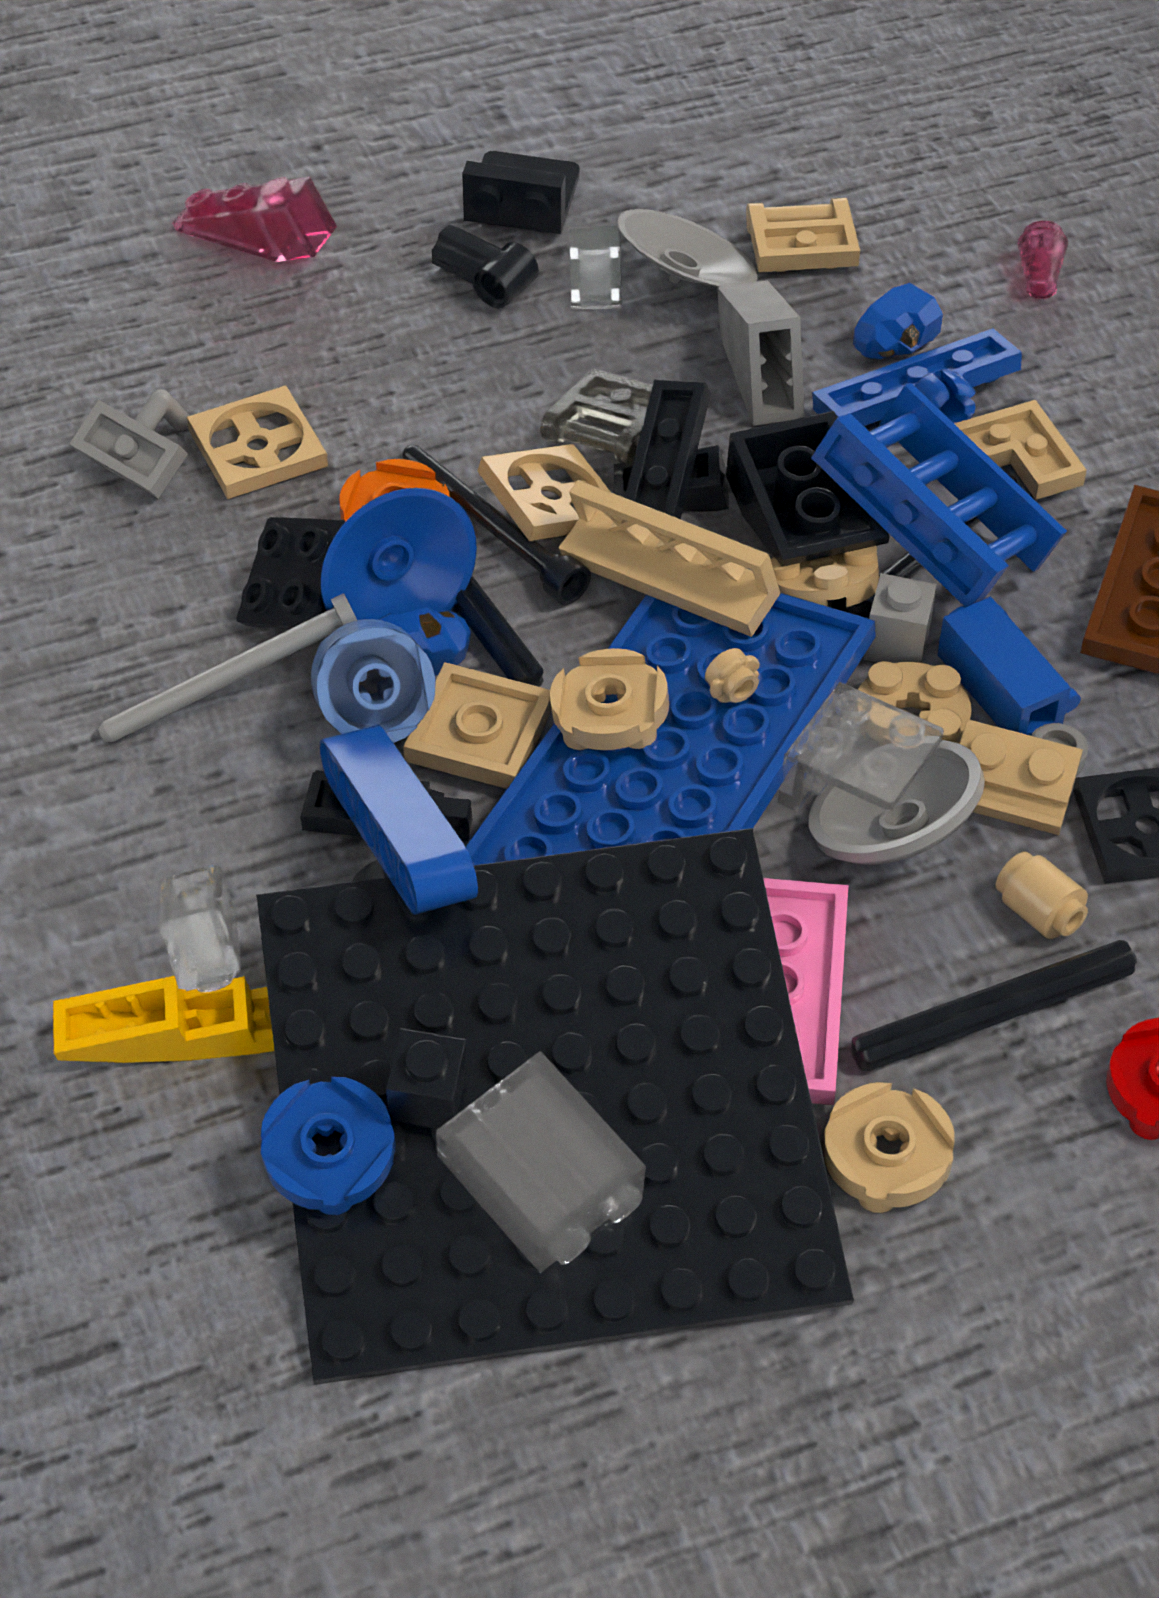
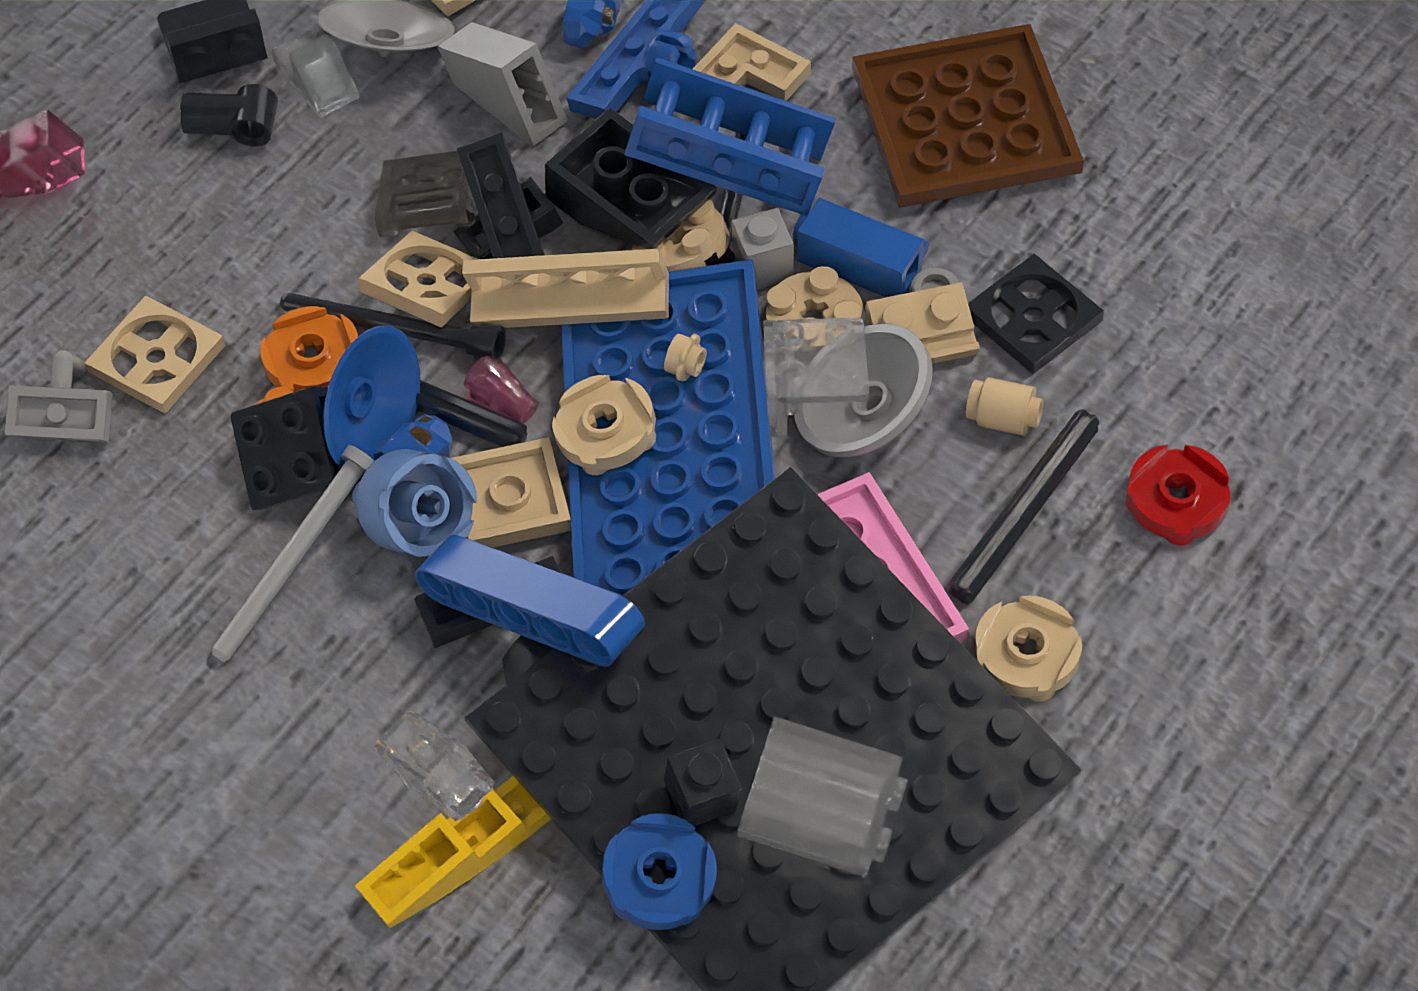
camera: 30 degrees left, 5 degrees up
none -> clear pink cone [463,355,539,424]

